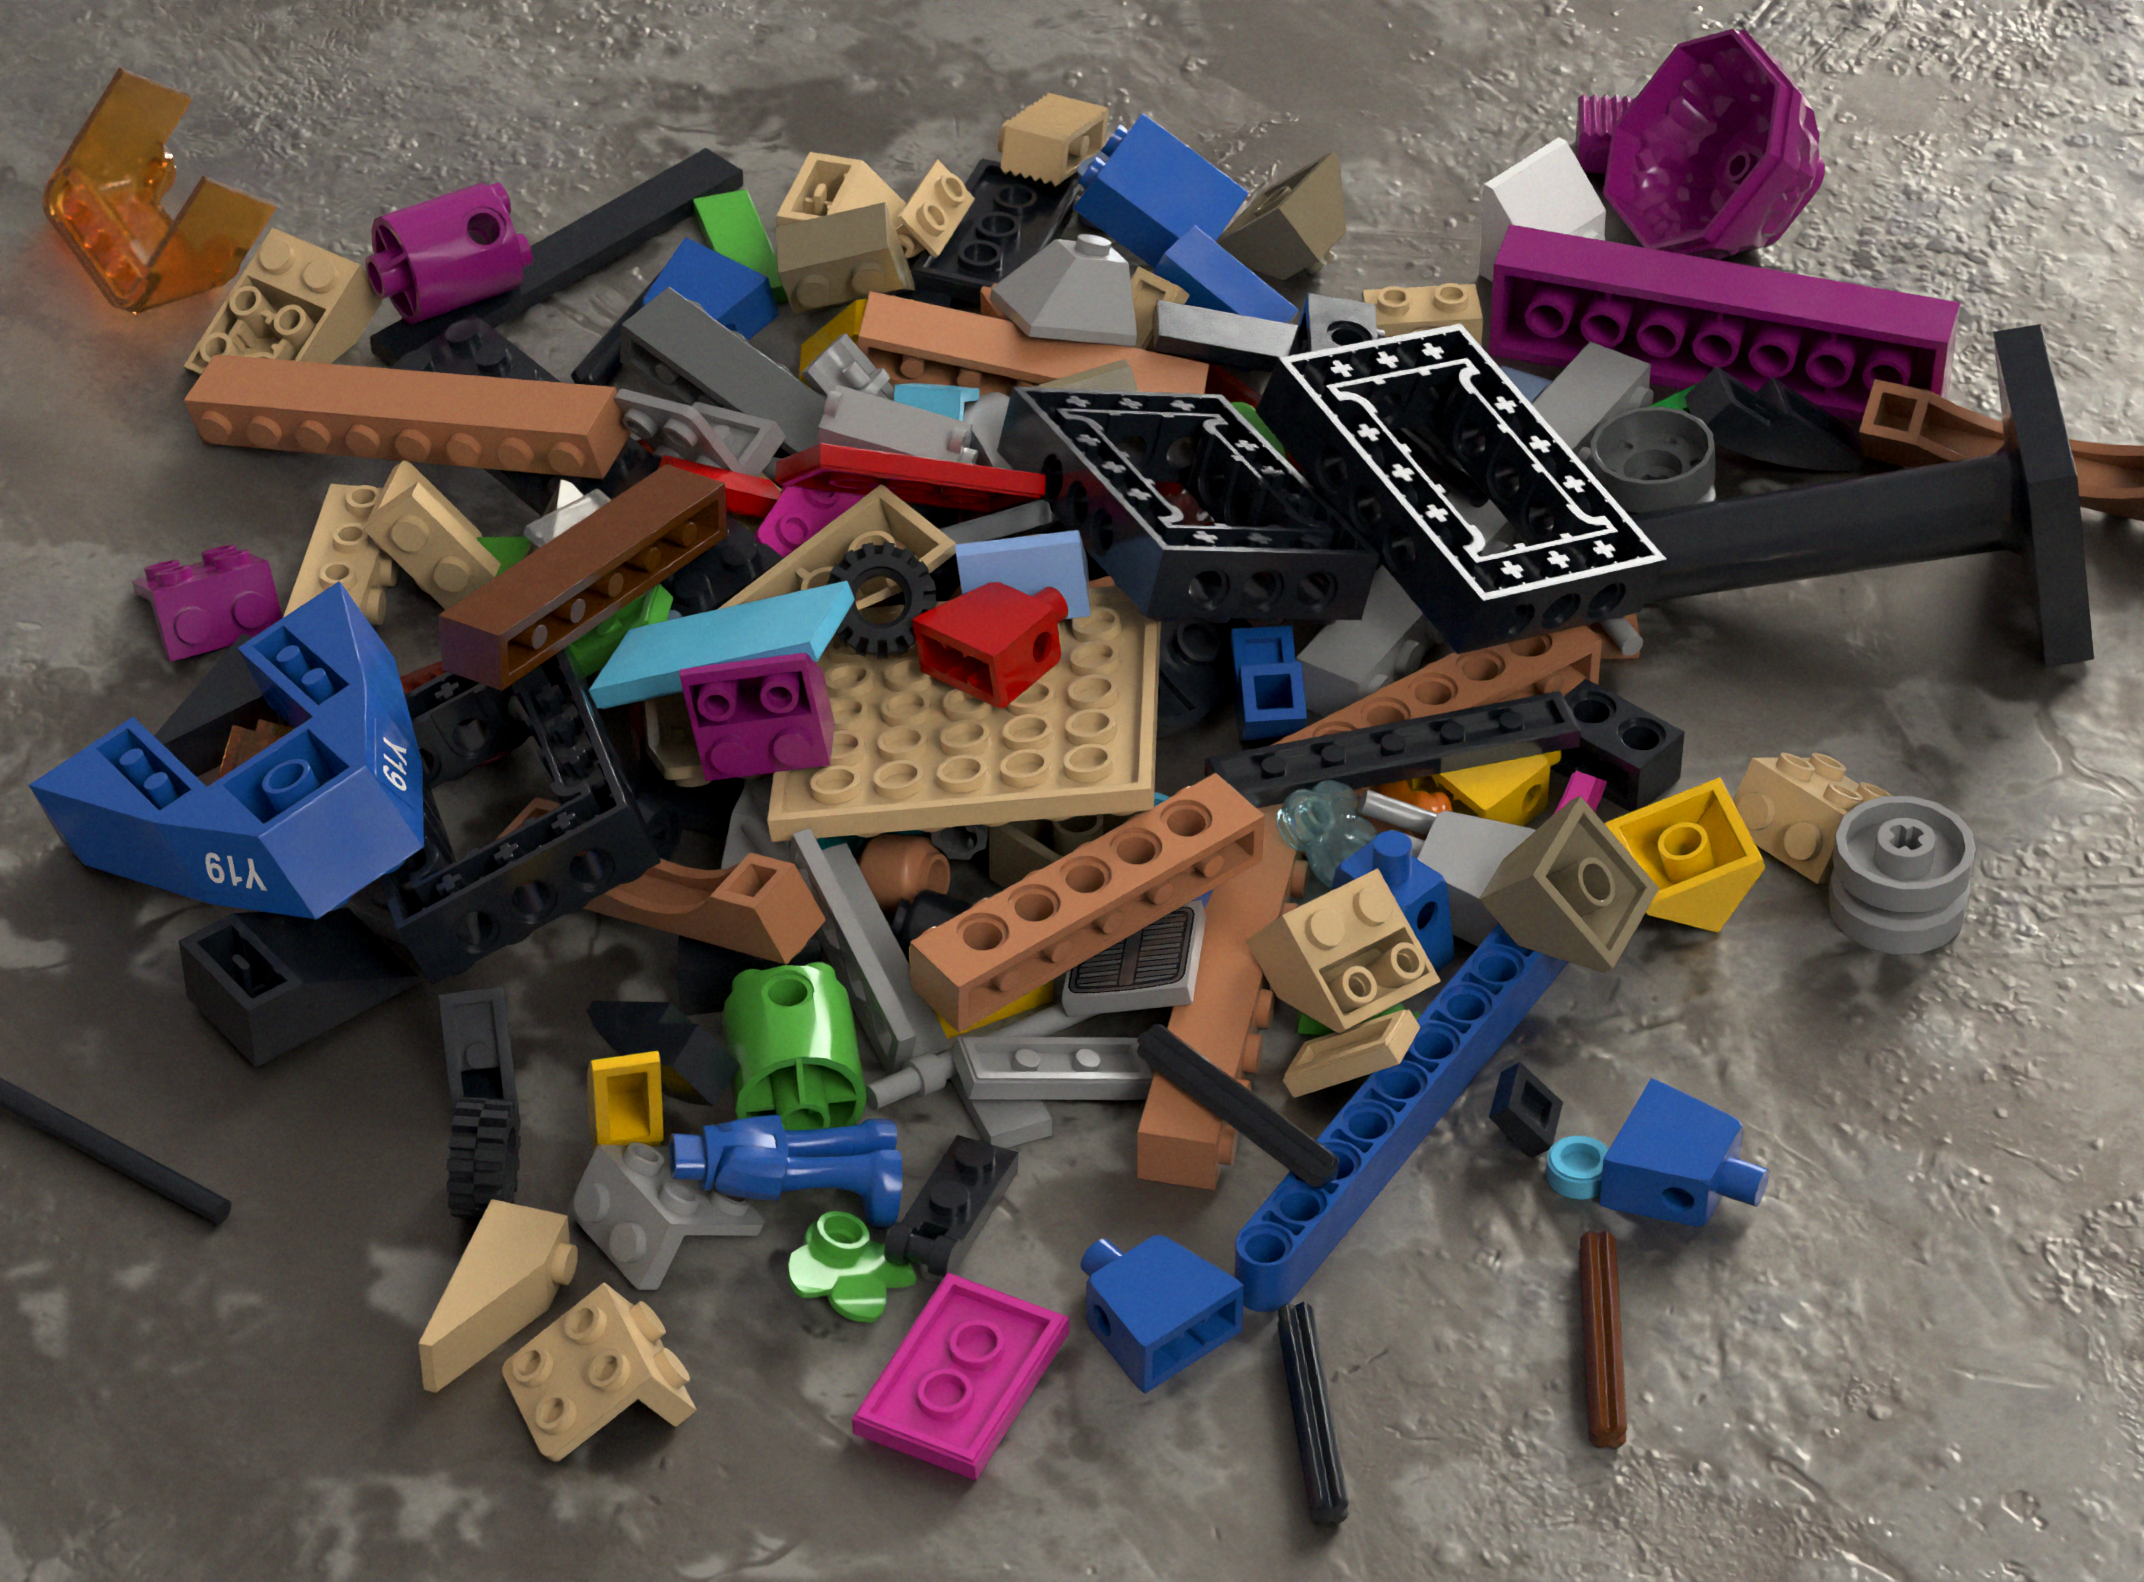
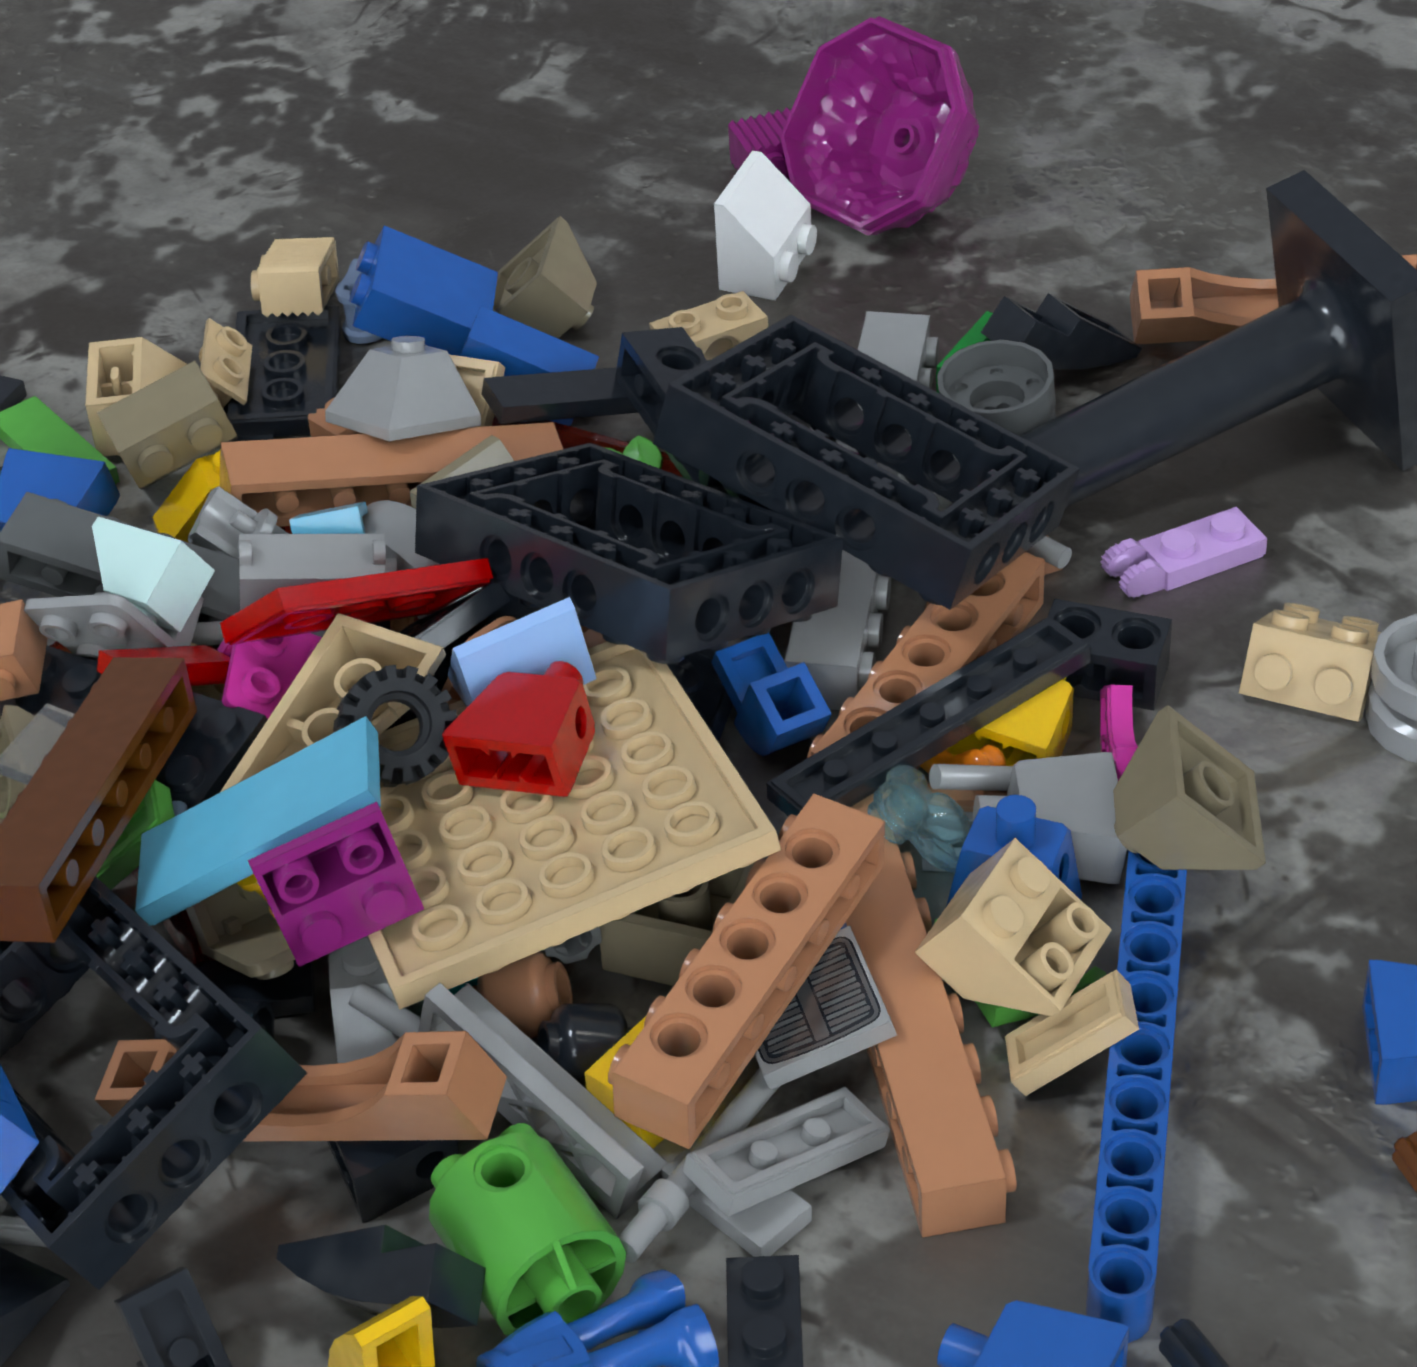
camera: 20 degrees left, 0 degrees up
black axle [1137,1024,1339,1189] -> none
magenta brick [1489,224,1961,421] -> none
black plate [1489,1062,1563,1158] -> none
medium azure tile [1546,1136,1609,1199] -> none
yellow slope [1604,777,1766,933] -> none
none -> light aqua slope [92,517,215,632]
none -> lavender hinge [1100,507,1267,599]

